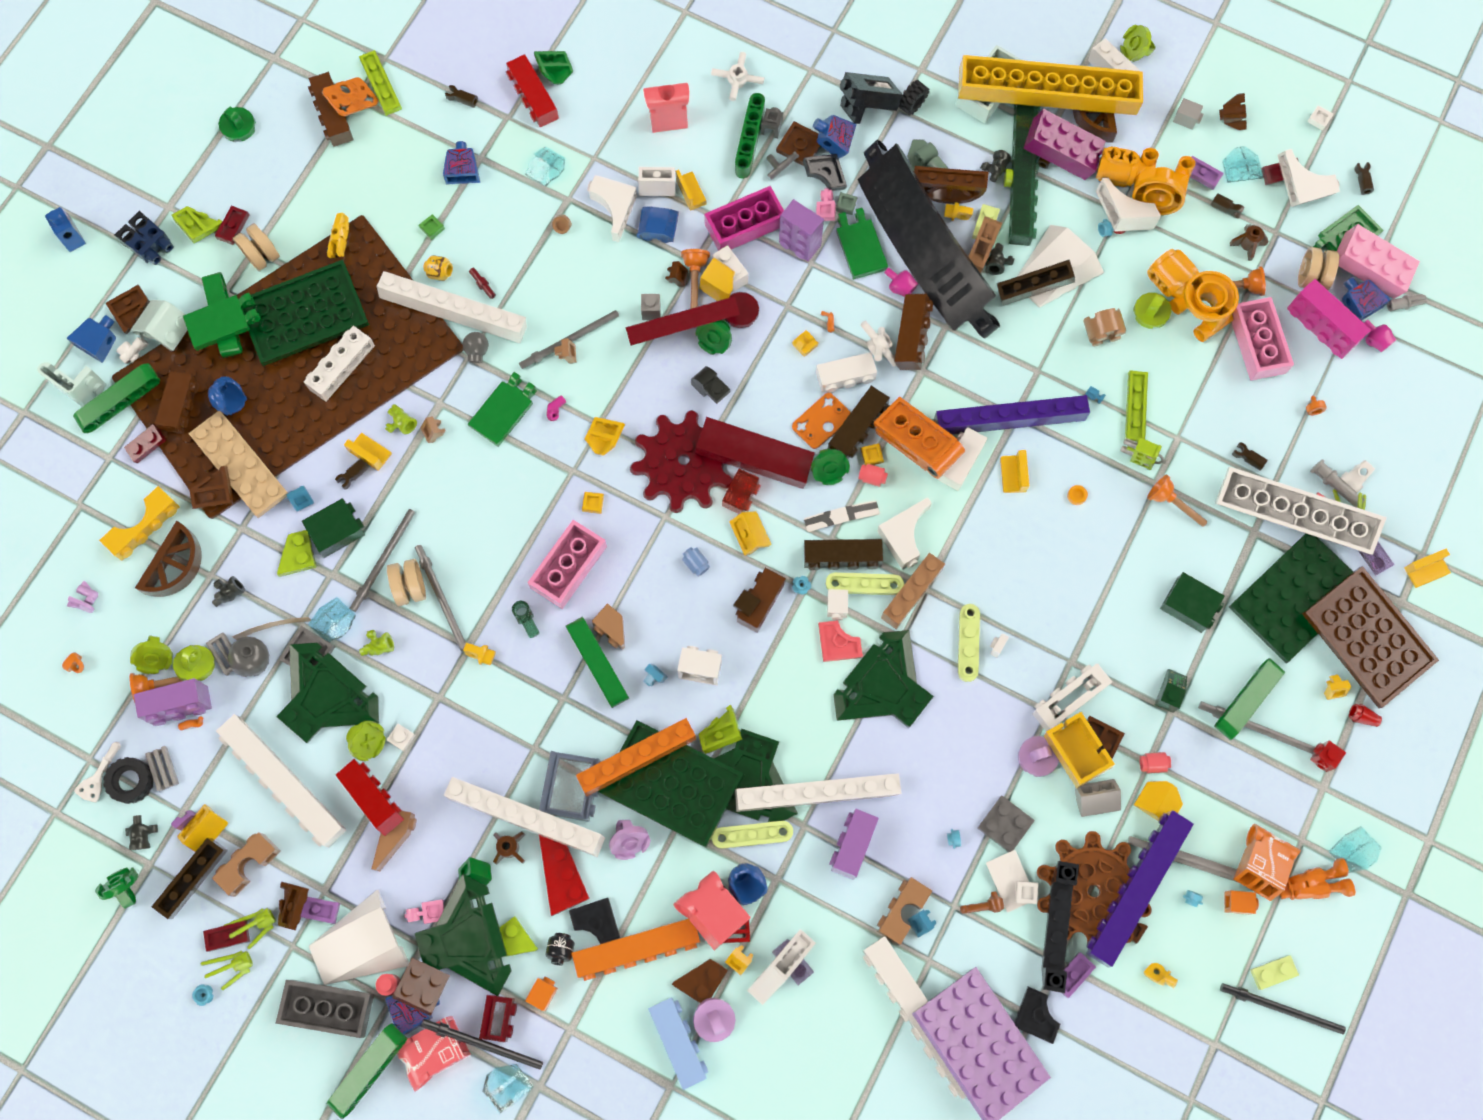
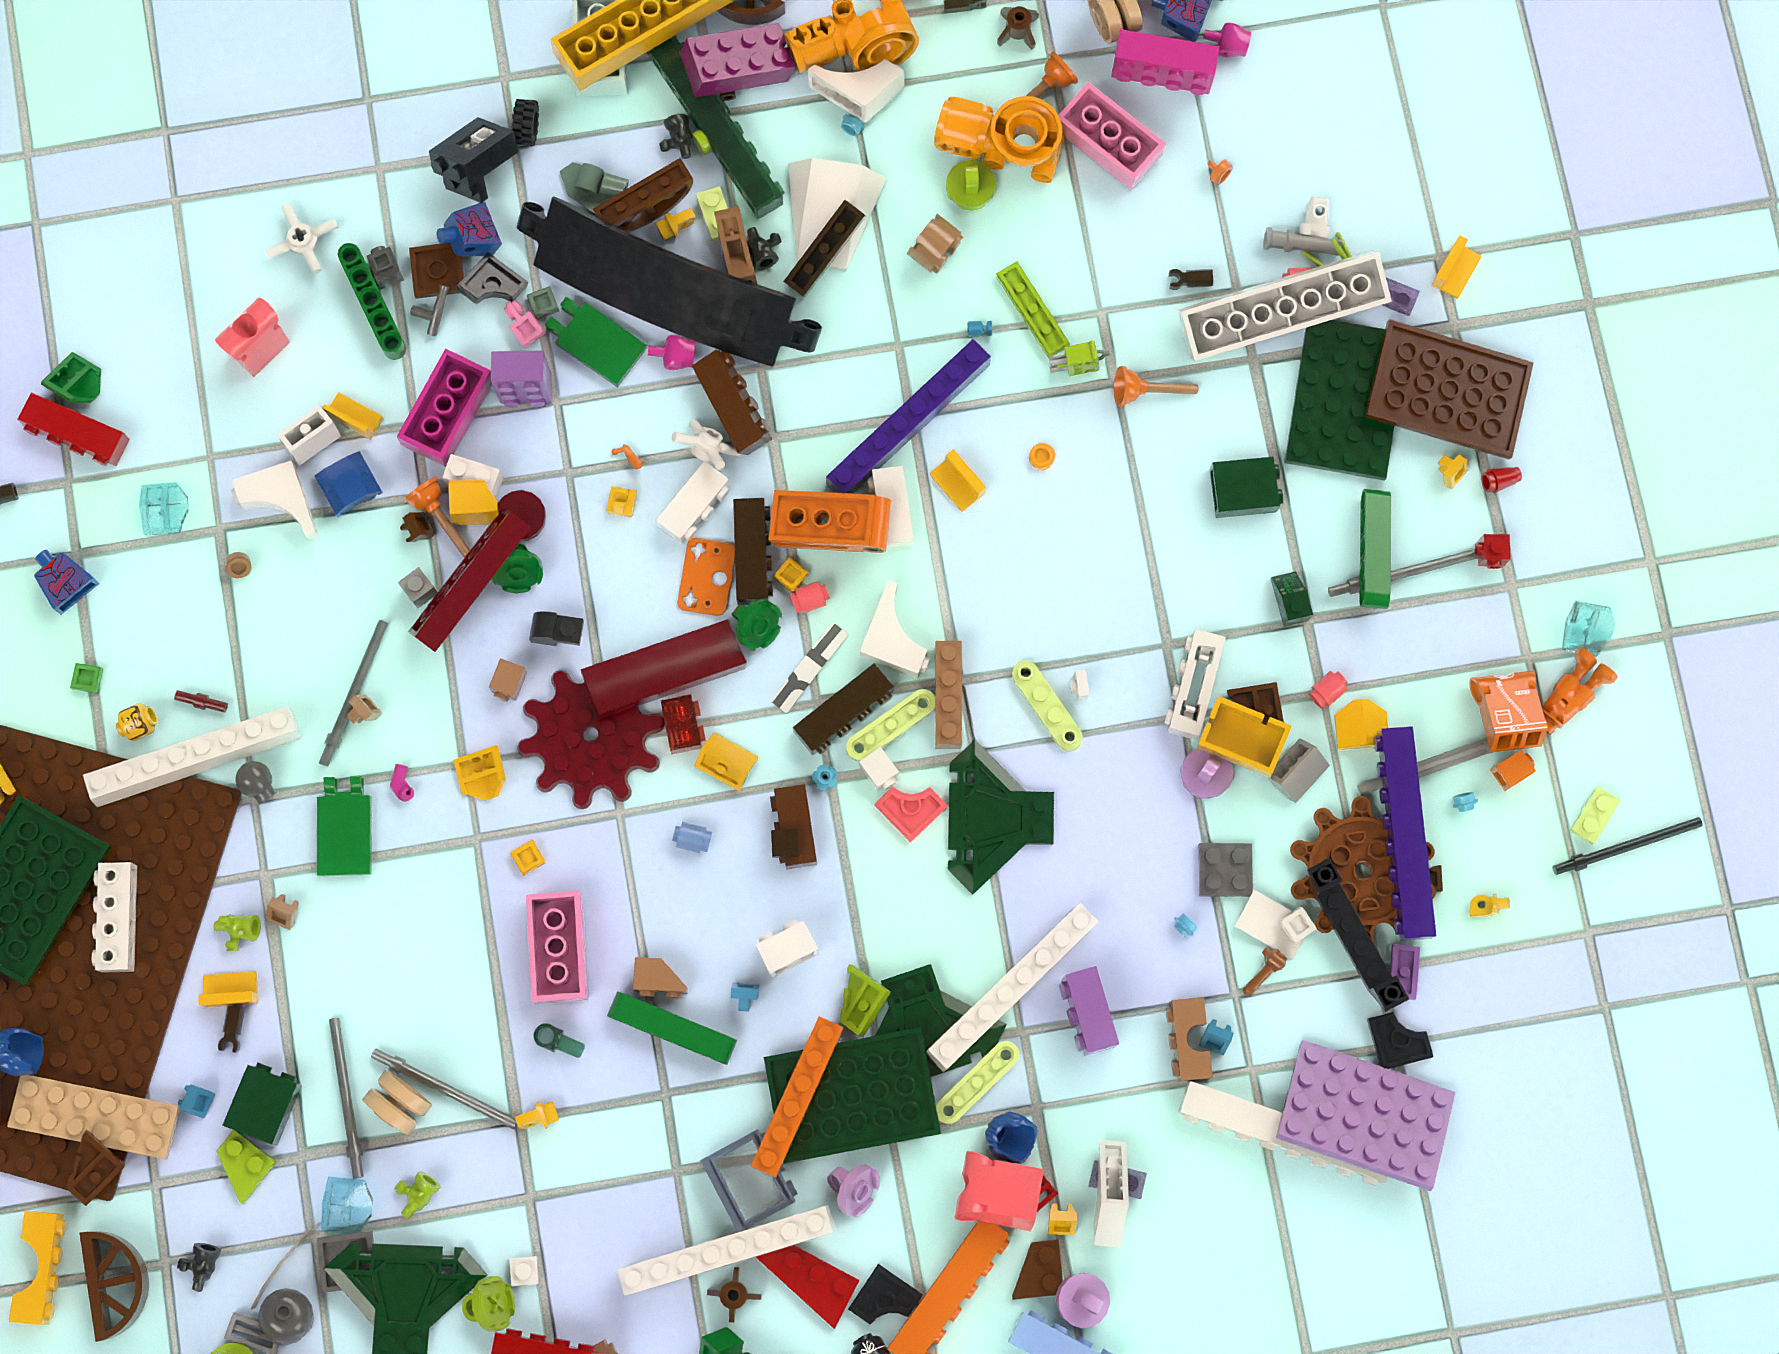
camera: 40 degrees left, 5 degrees up
none -> medium nougat brick [489,658,527,702]

